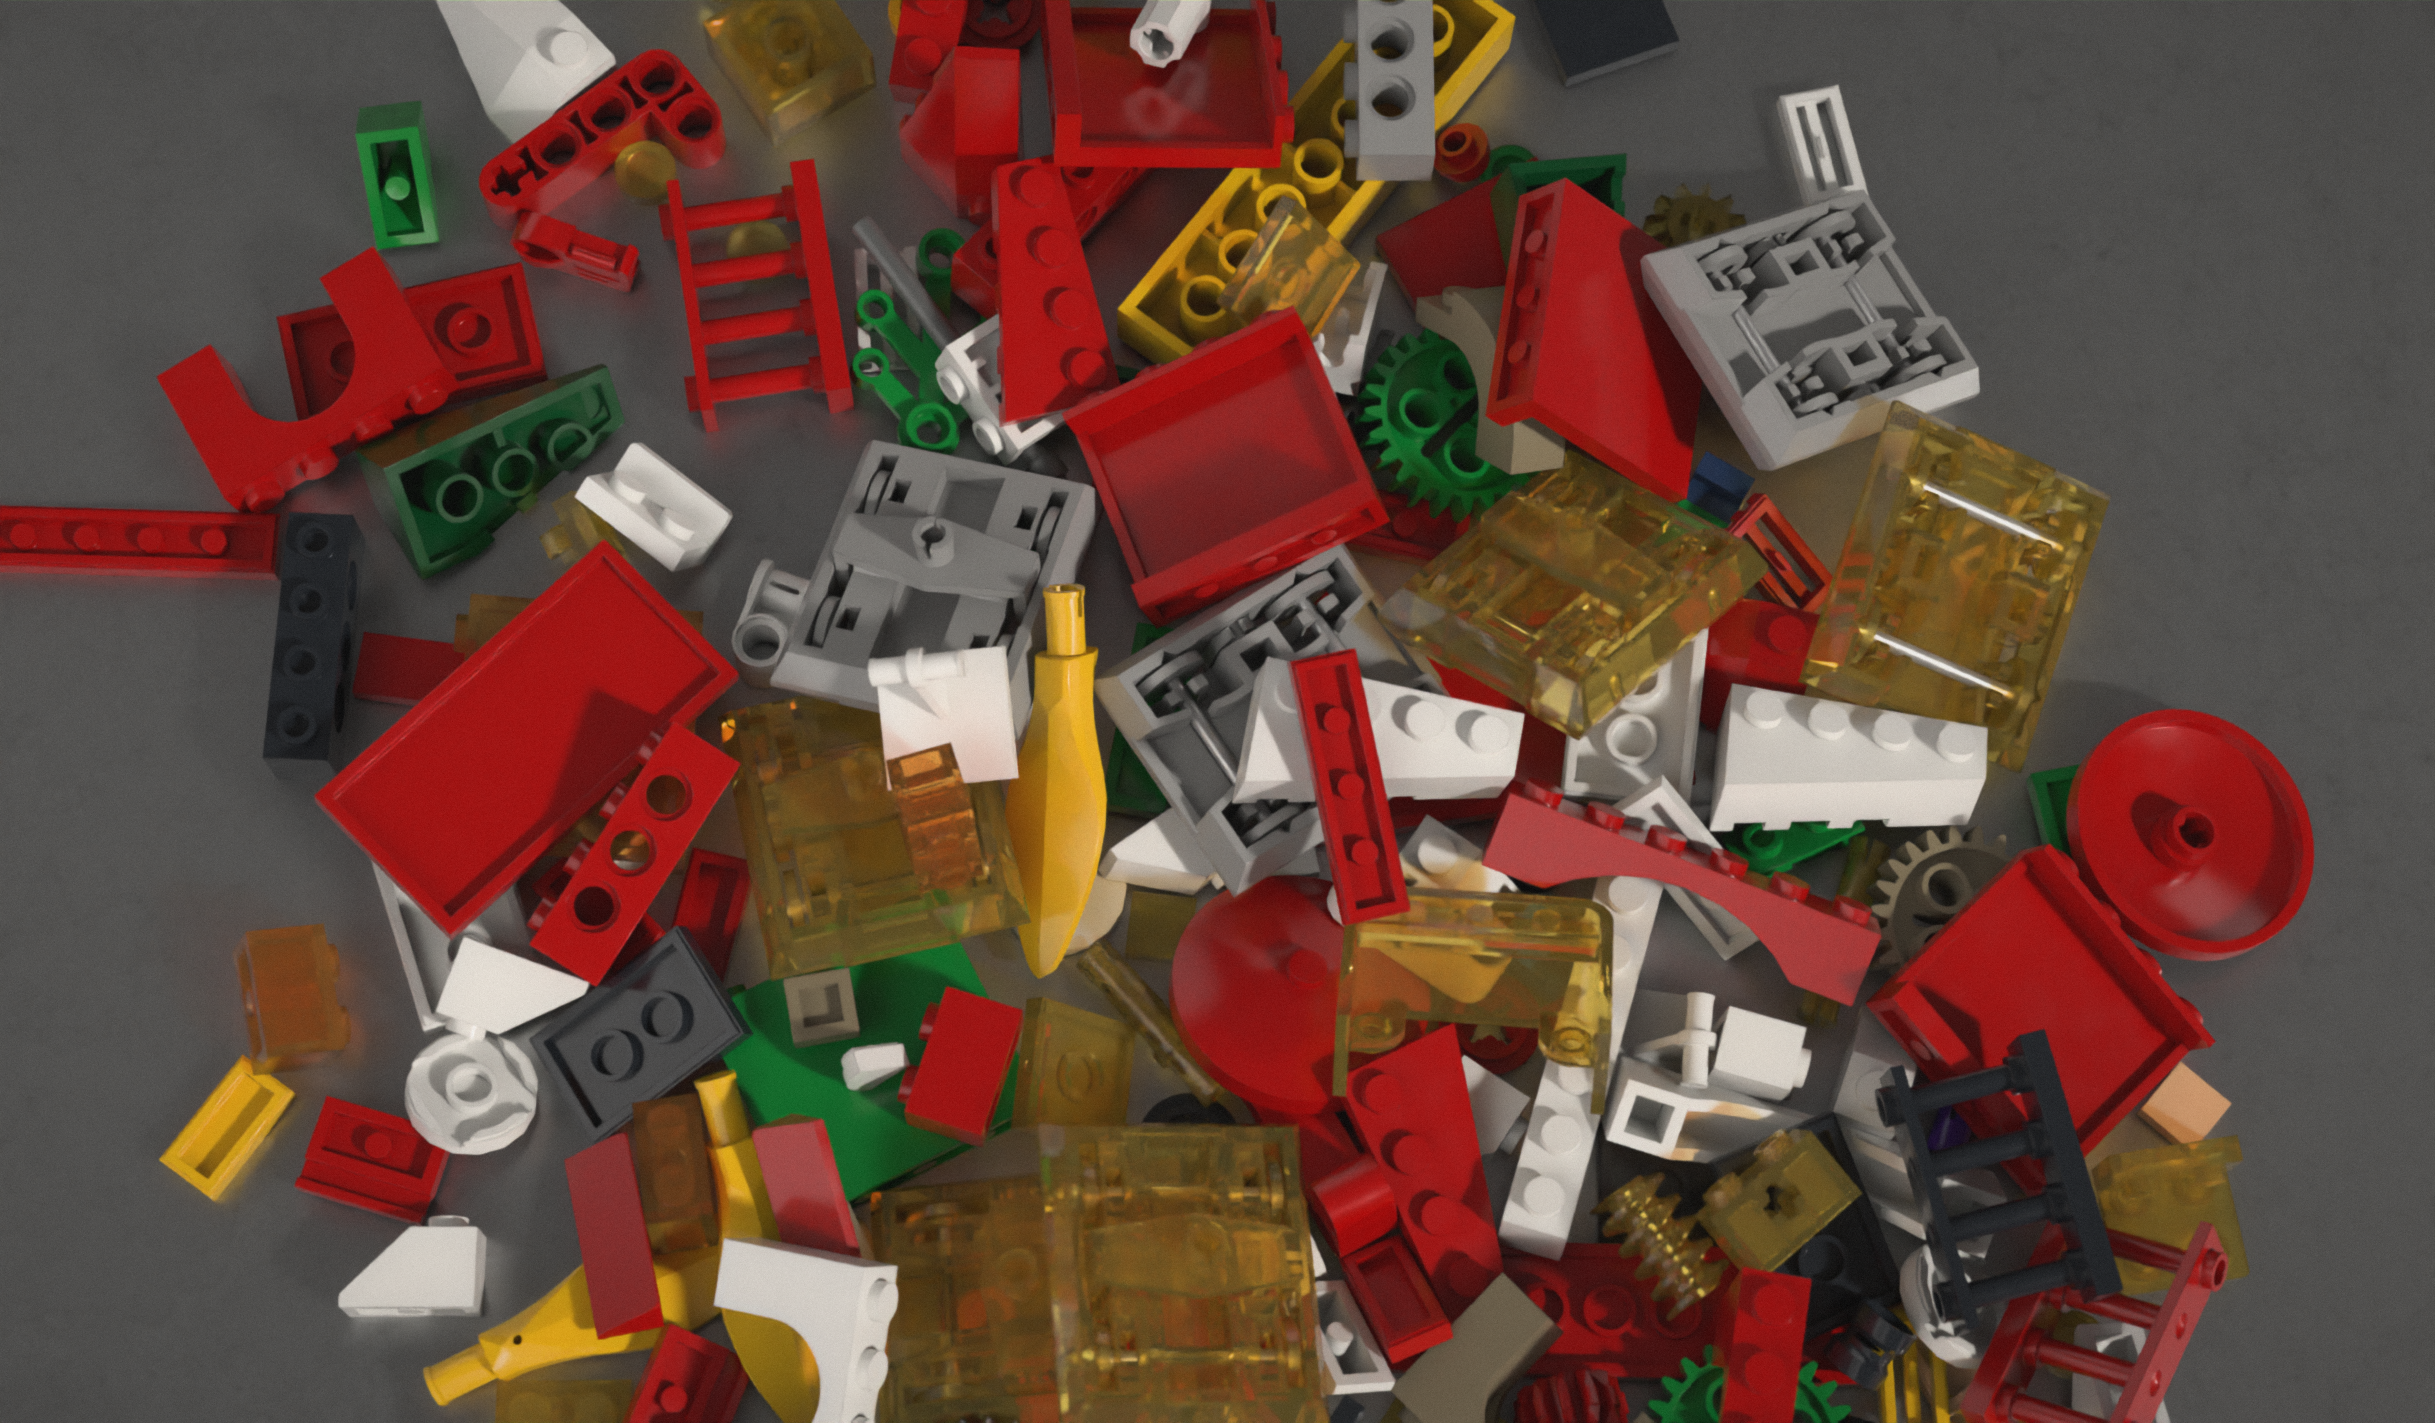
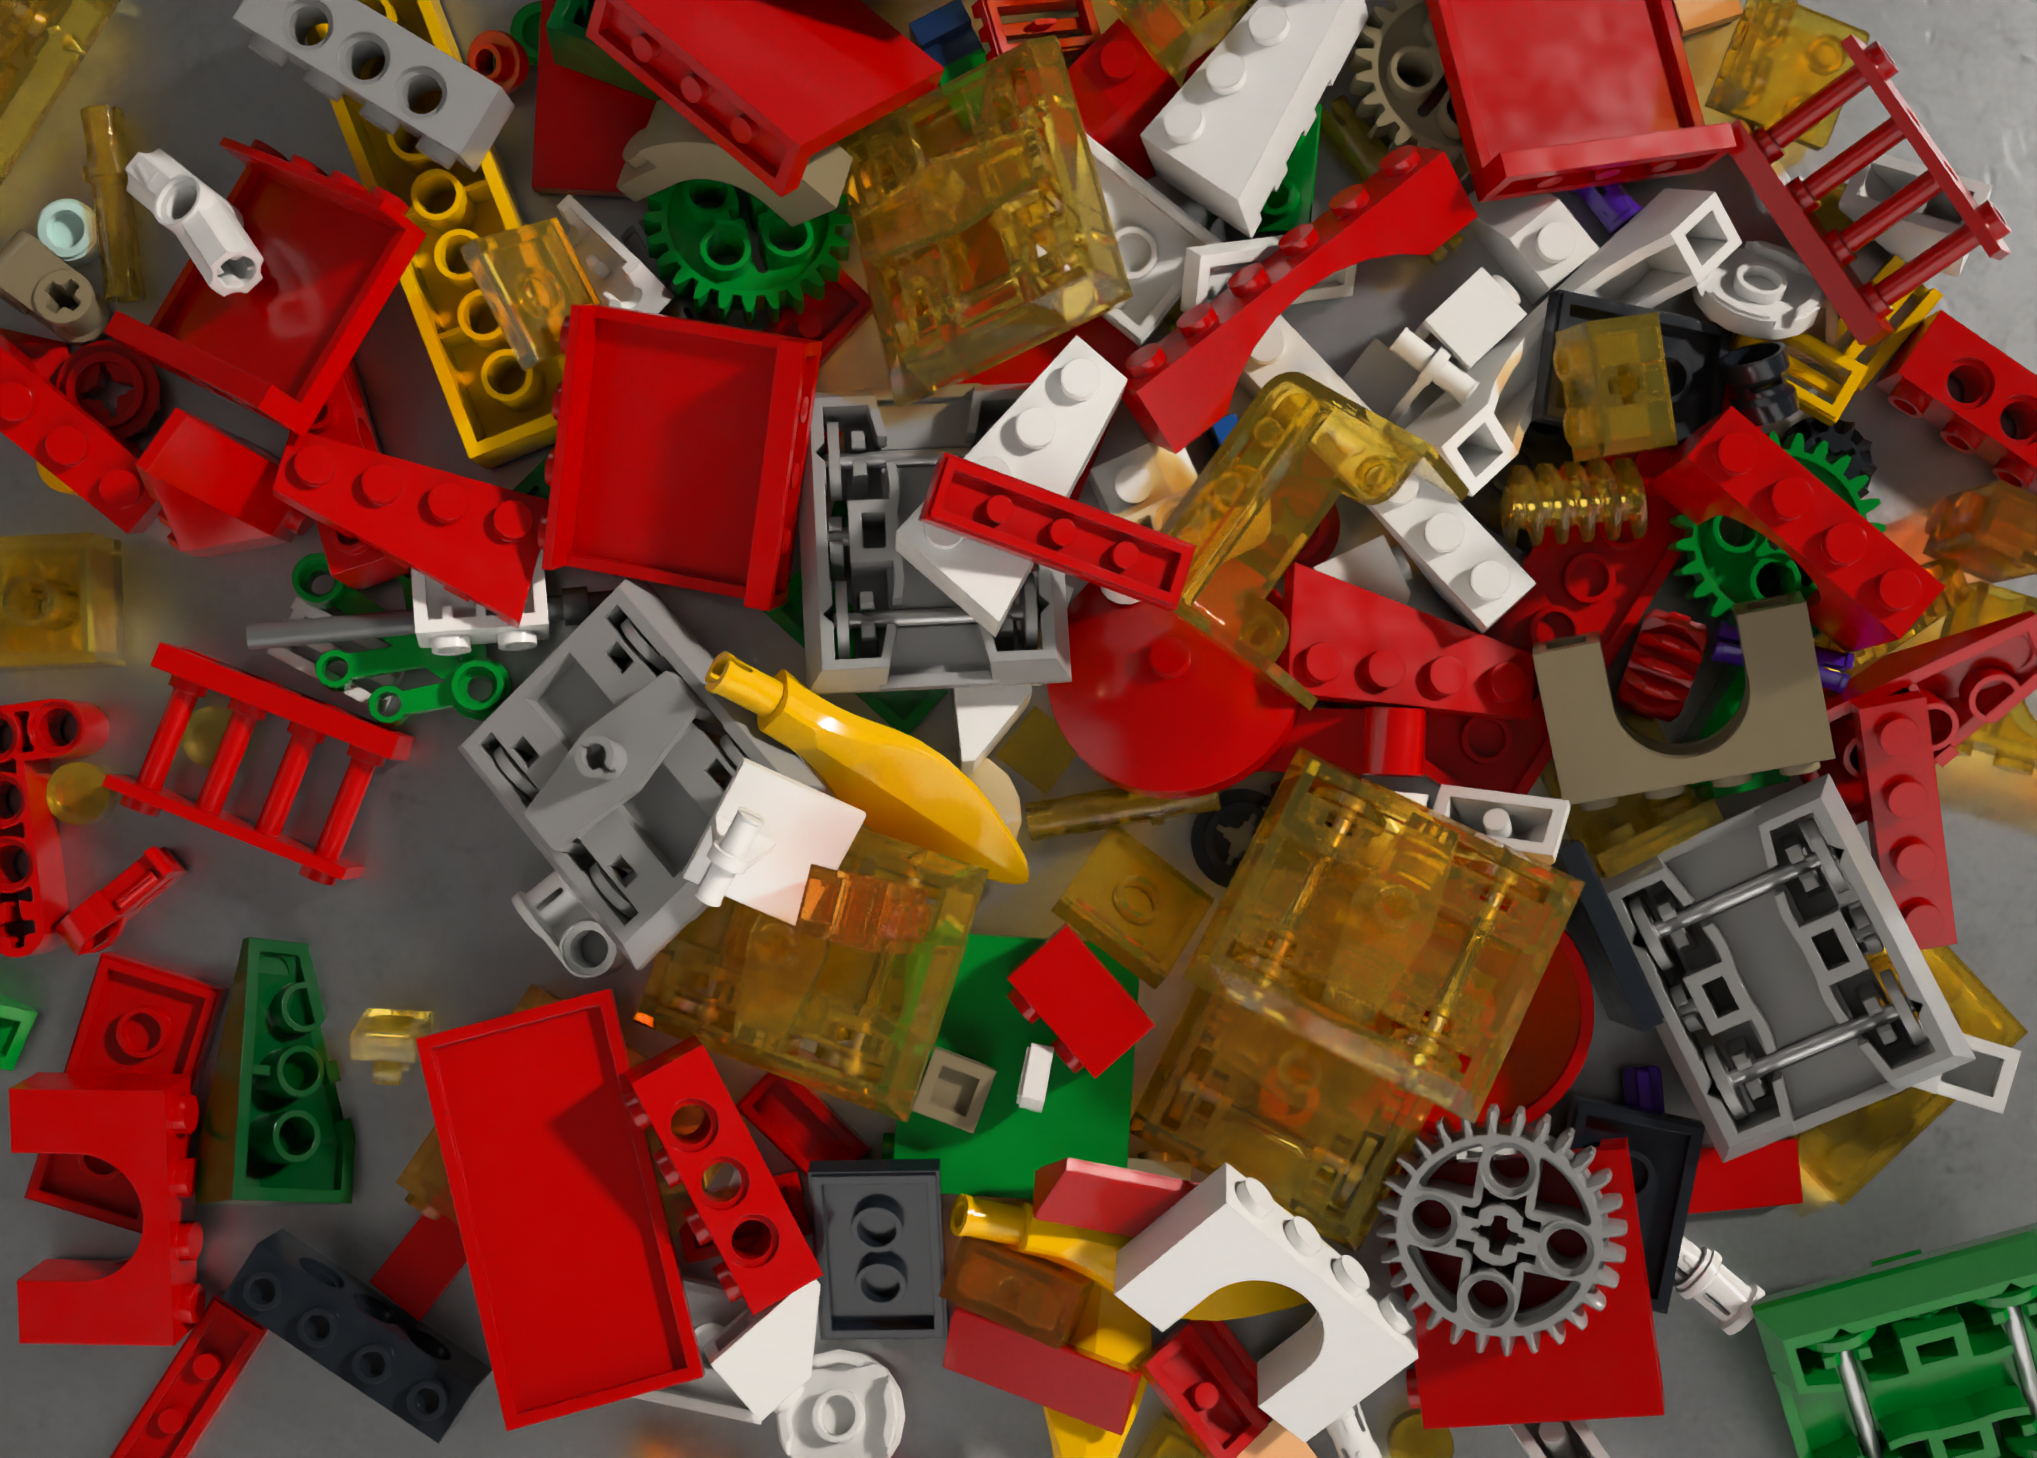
camera: 55 degrees left, 15 degrees up
white bracket [574,442,733,572] -> none
red tile [1339,1234,1454,1364] -> none
black fence [1875,1029,2124,1337] -> none

